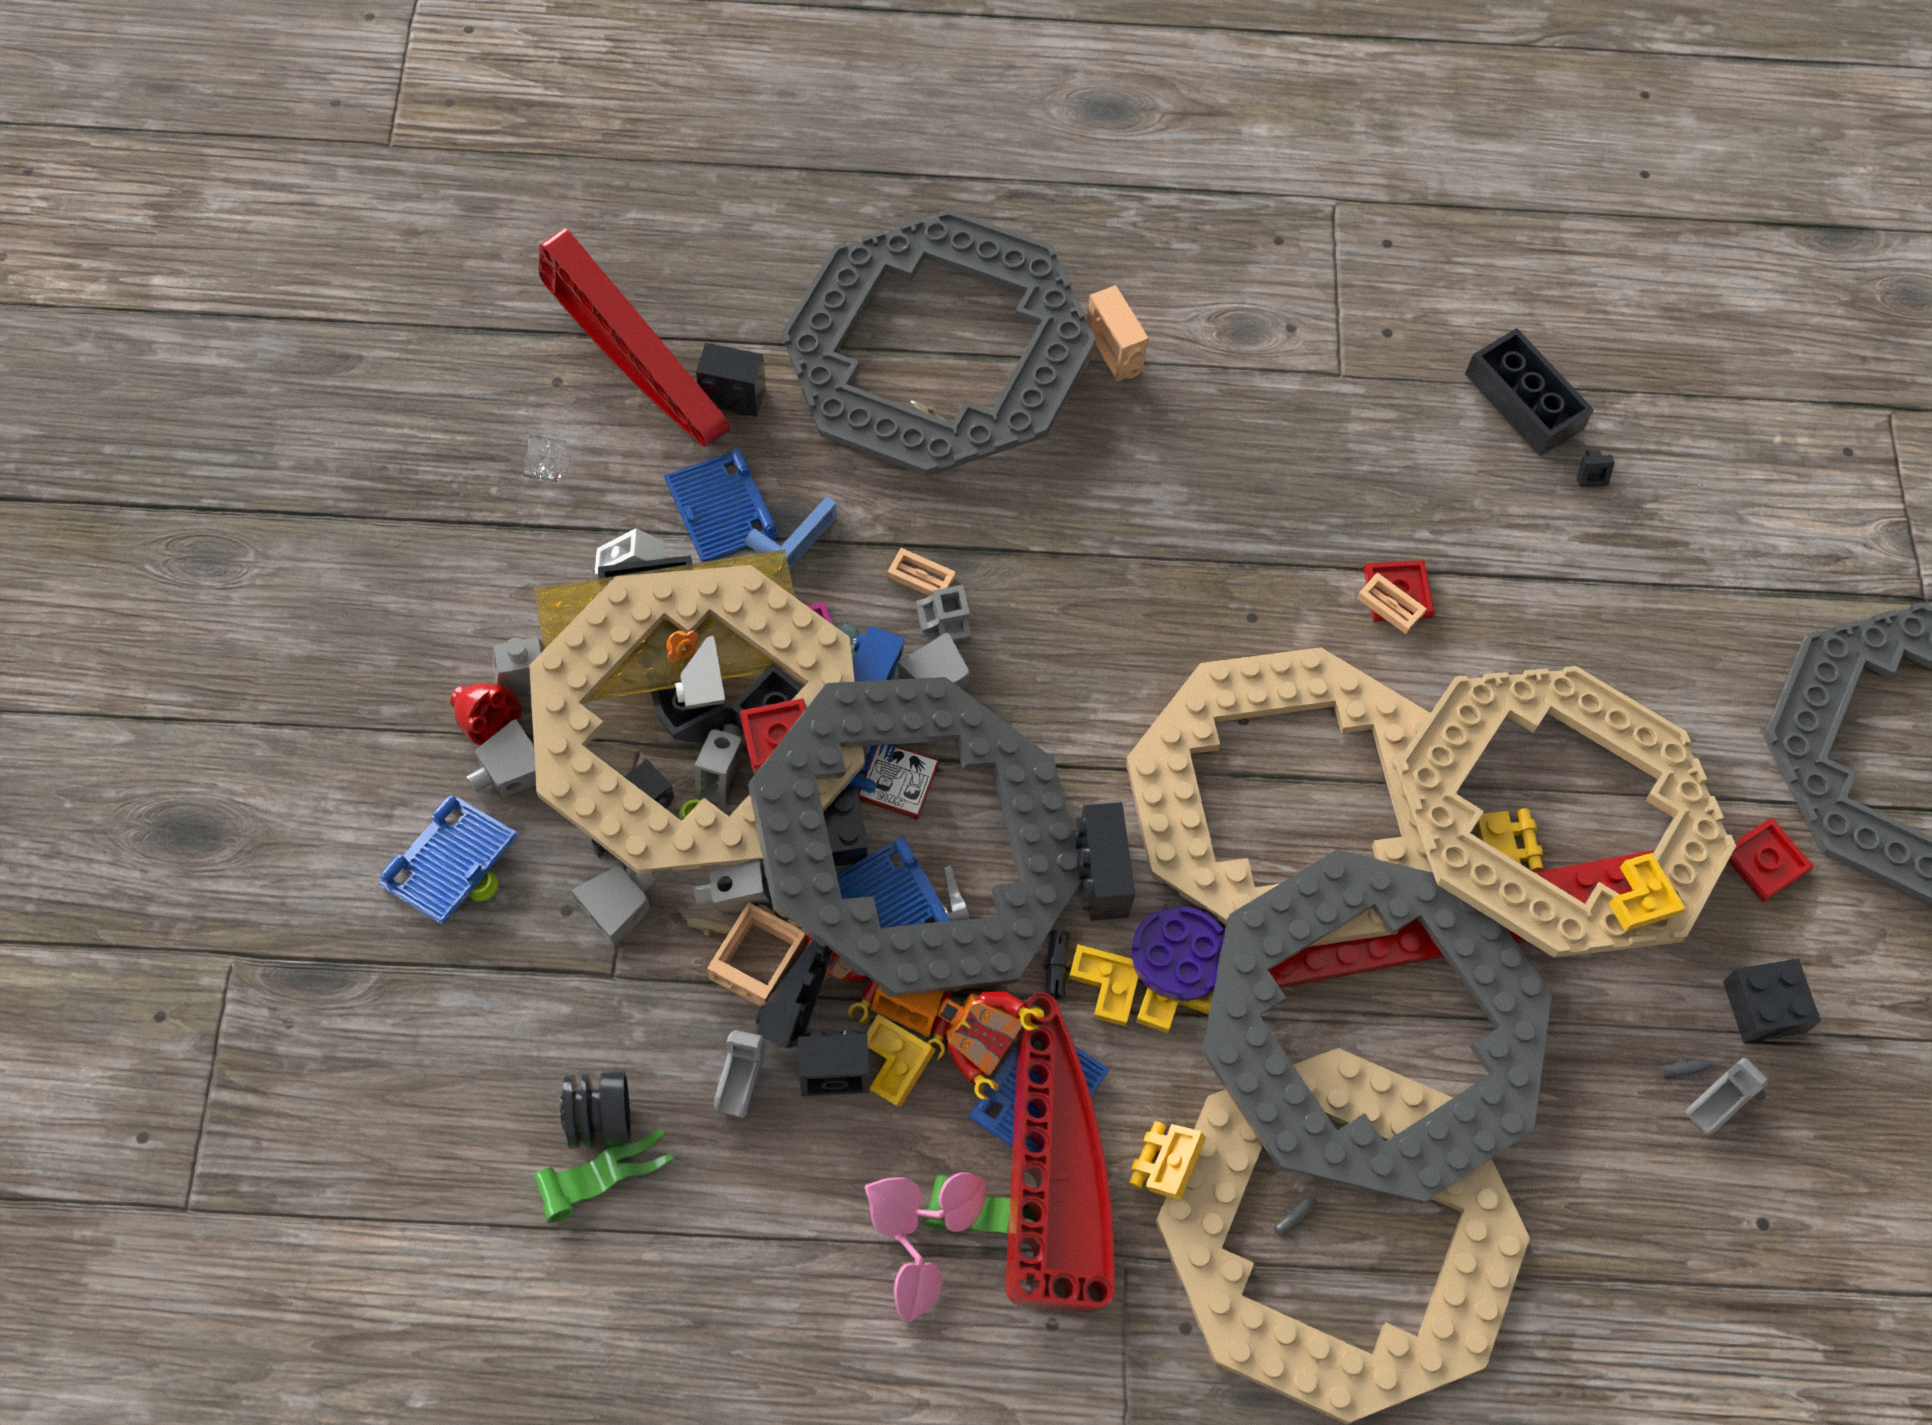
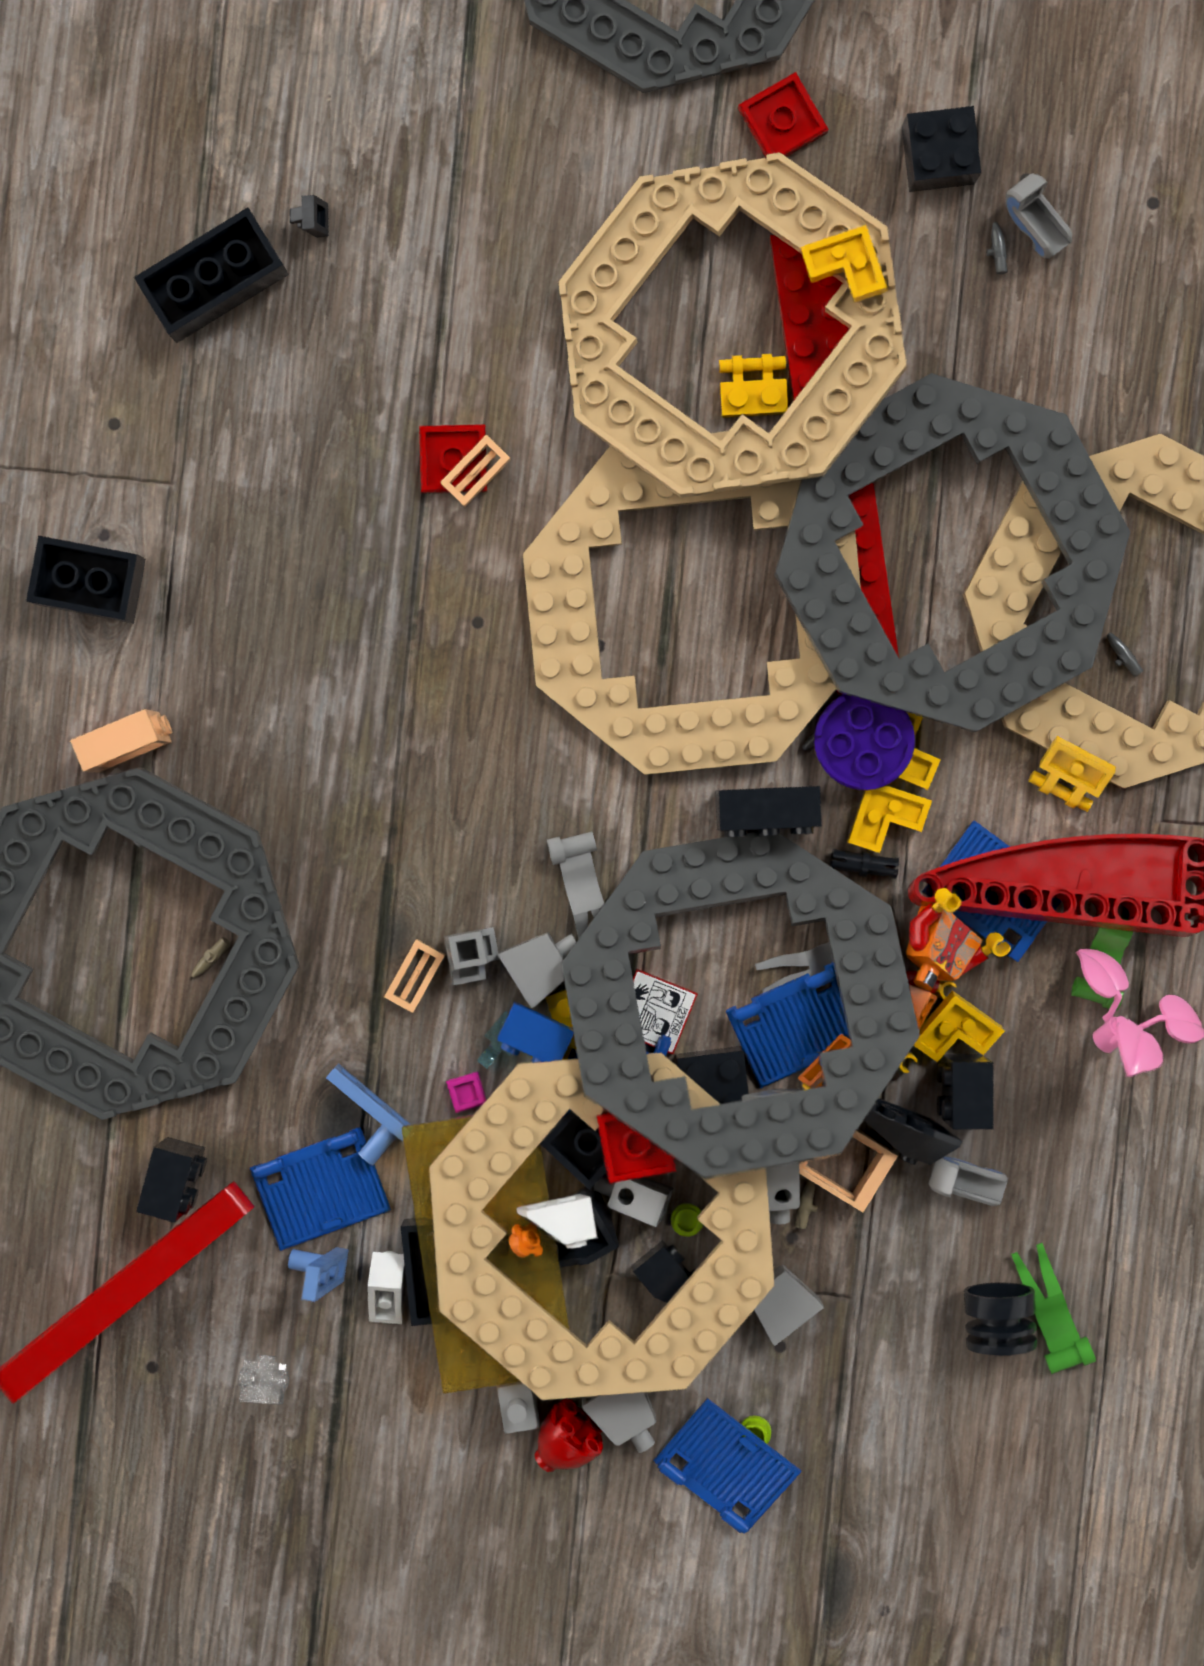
camera: 80 degrees left, 25 degrees up
none -> black brick [26,535,146,624]
none -> medium blue piece [288,1247,349,1302]
none -> light grey flag [546,831,604,939]

